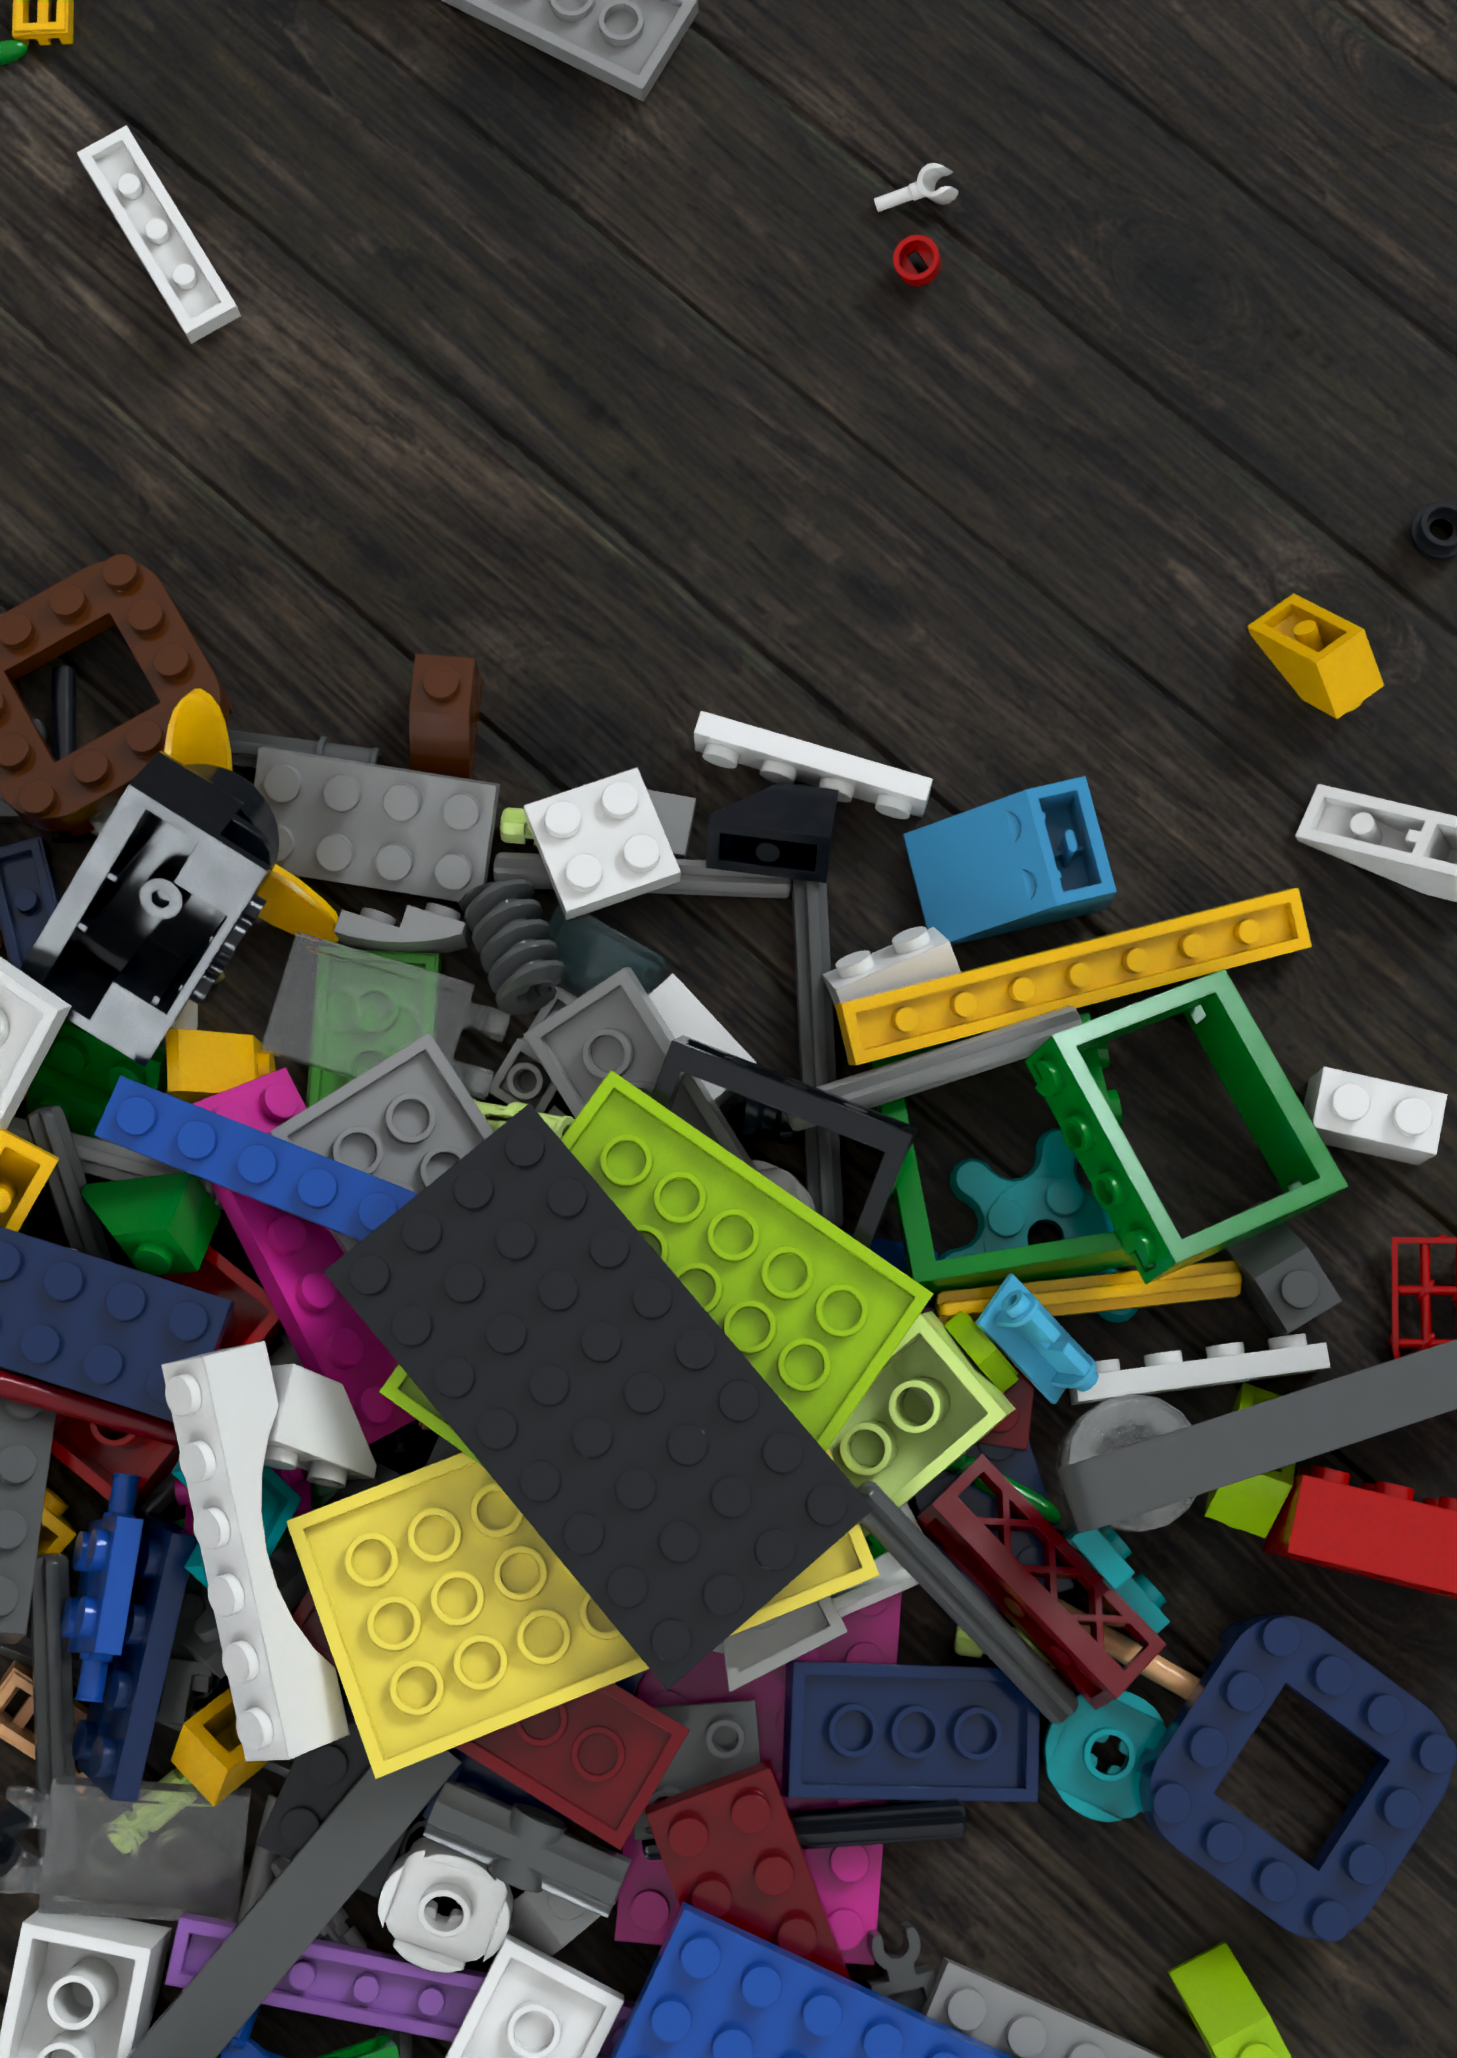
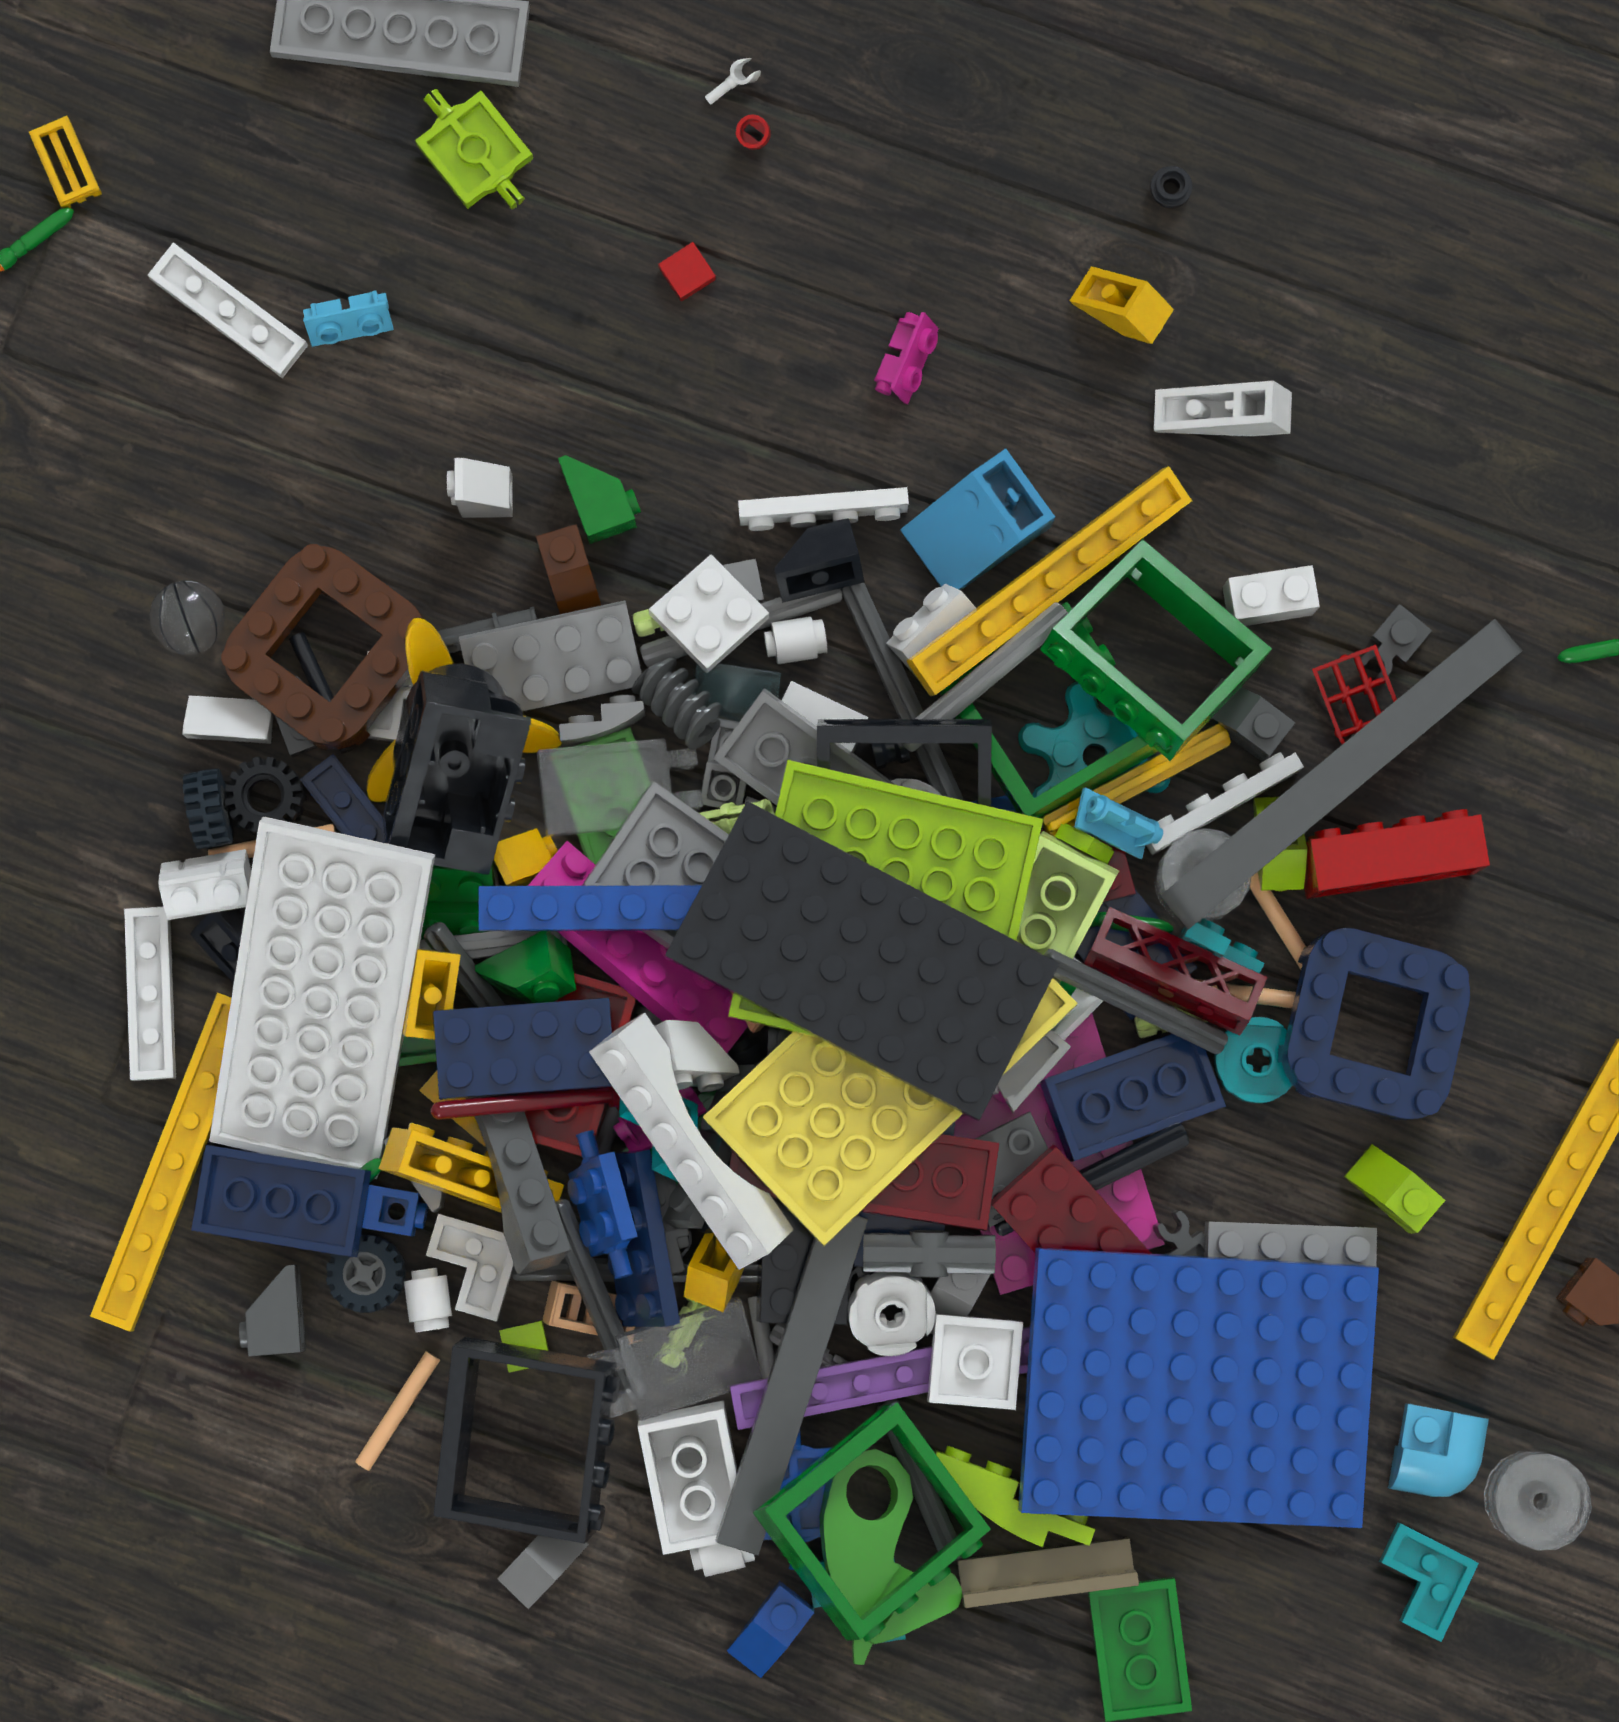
camera: 30 degrees left, 5 degrees up
none -> medium azure hinge [303,290,394,347]
none -> lime plate [415,89,533,209]
none -> white slope [447,458,513,518]
none -> green slope [558,455,641,545]
none -> red tile [658,242,716,302]
none -> white brick [764,616,827,664]
none -> dark pink hinge [874,312,939,405]
none -> light nougat bar [1246,872,1306,969]

